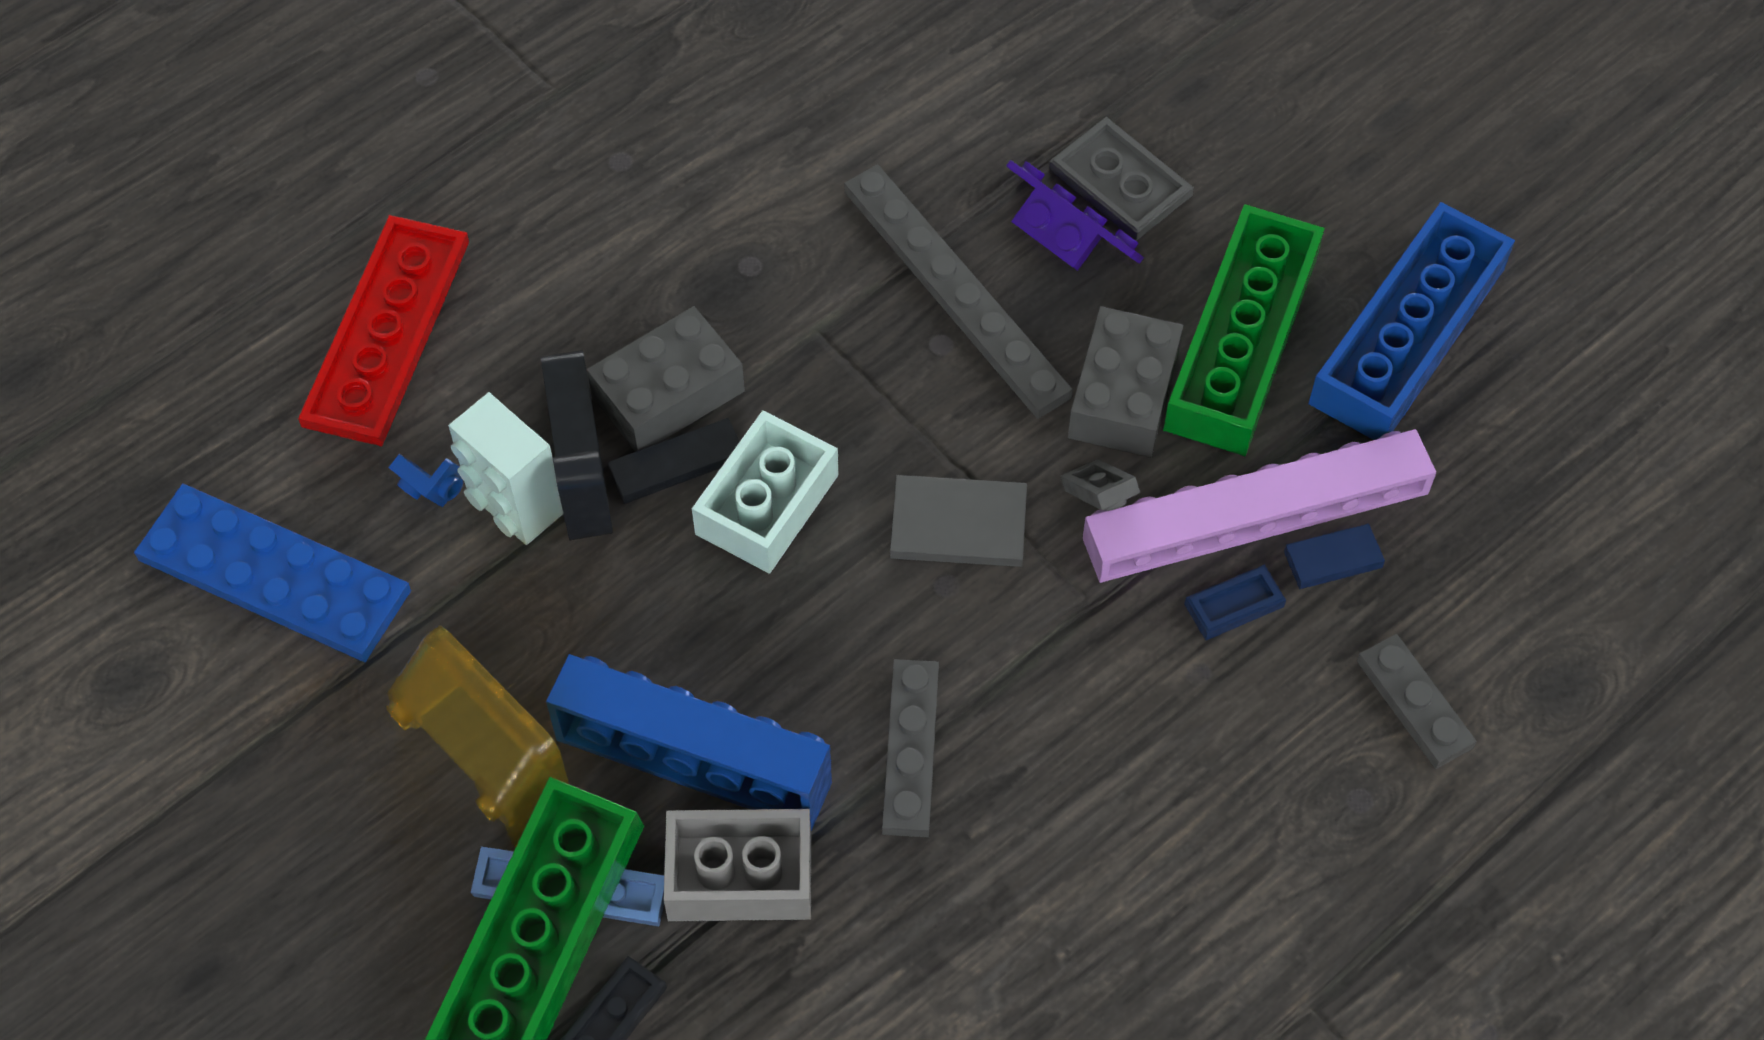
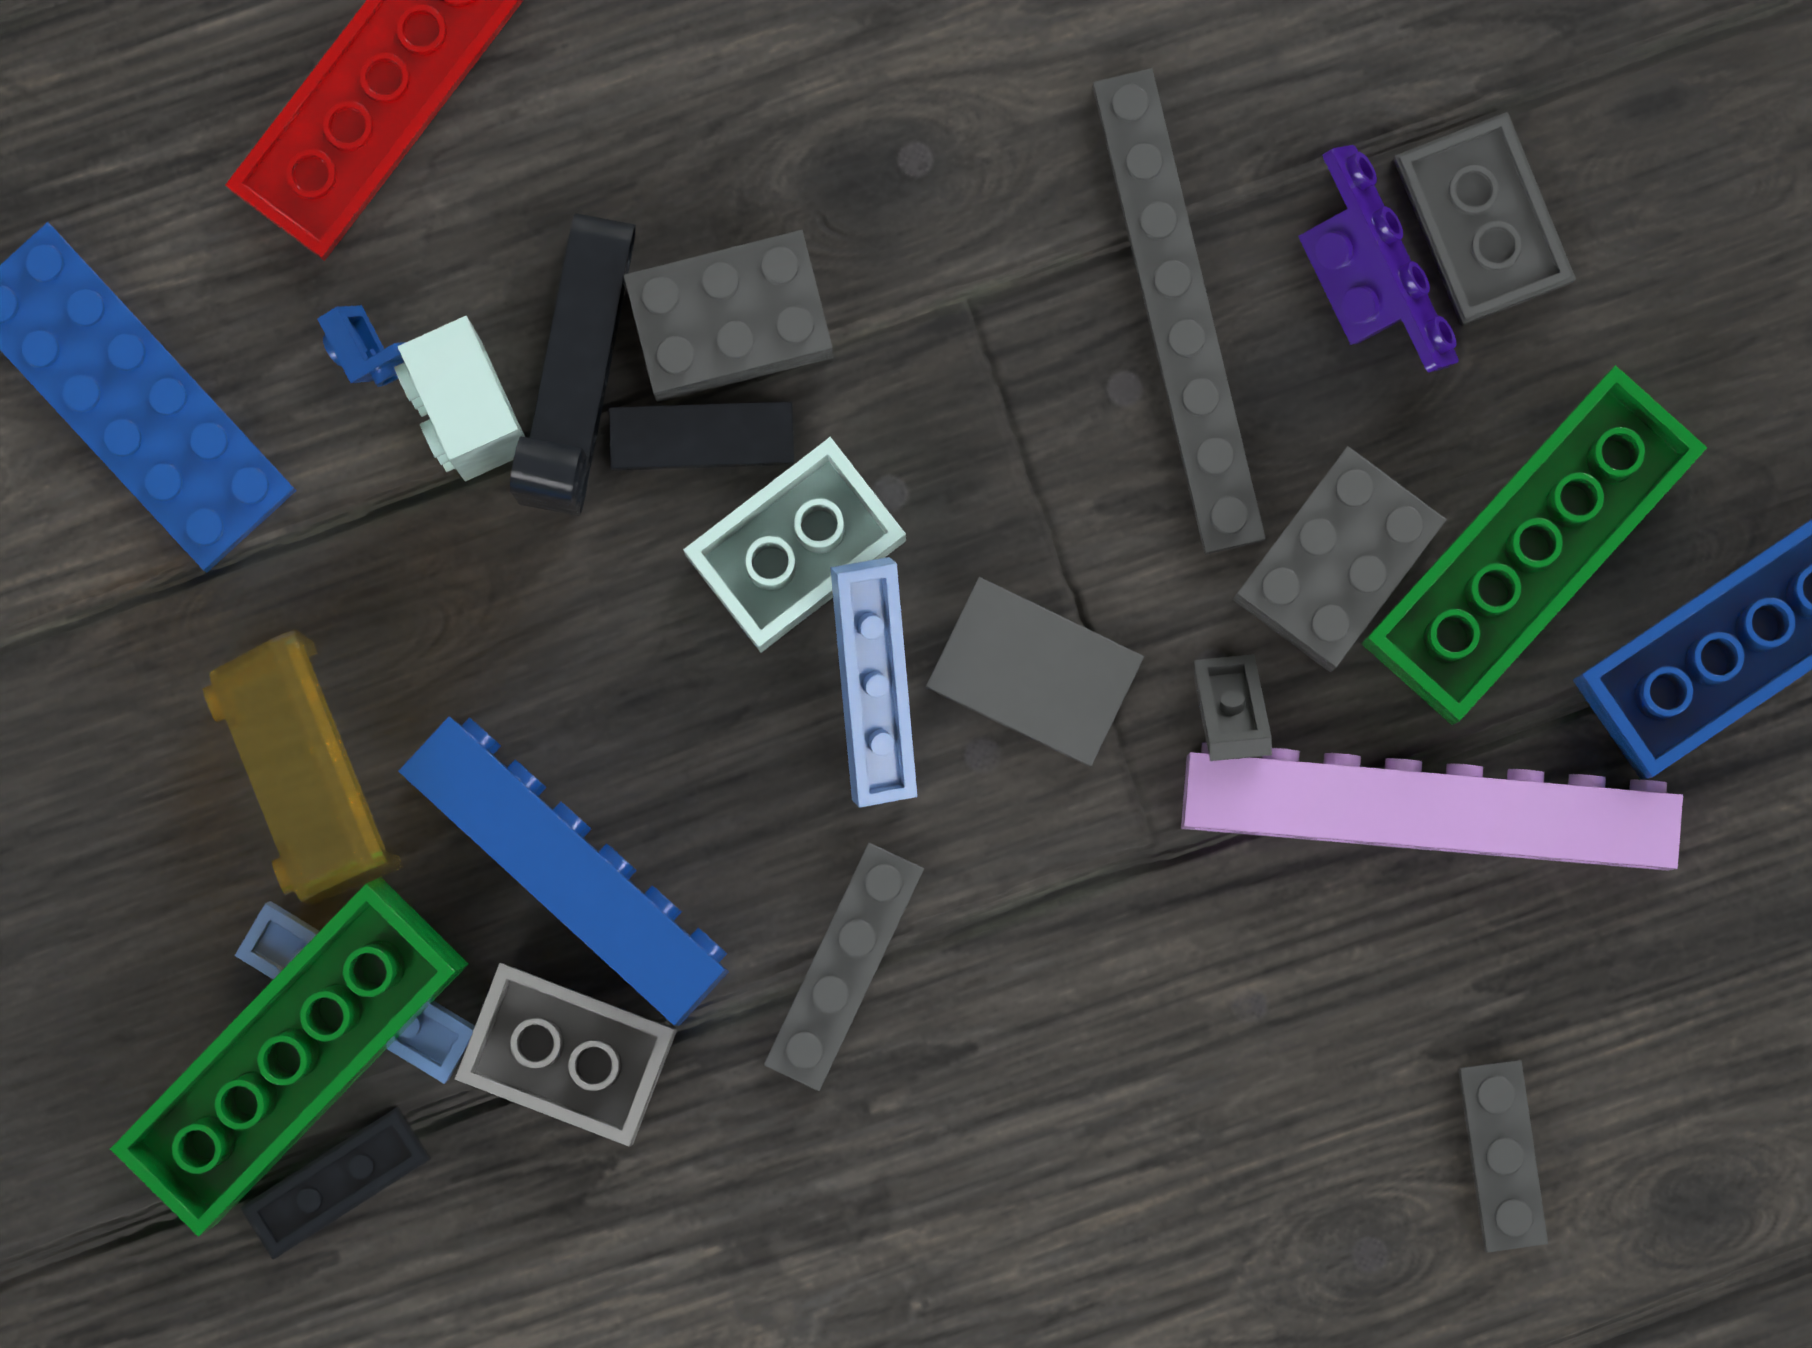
camera: 20 degrees right, 25 degrees up
dark blue tile [1184,564,1286,641] -> none
dark blue tile [1284,524,1385,590] -> none
none -> medium blue plate [830,557,917,808]

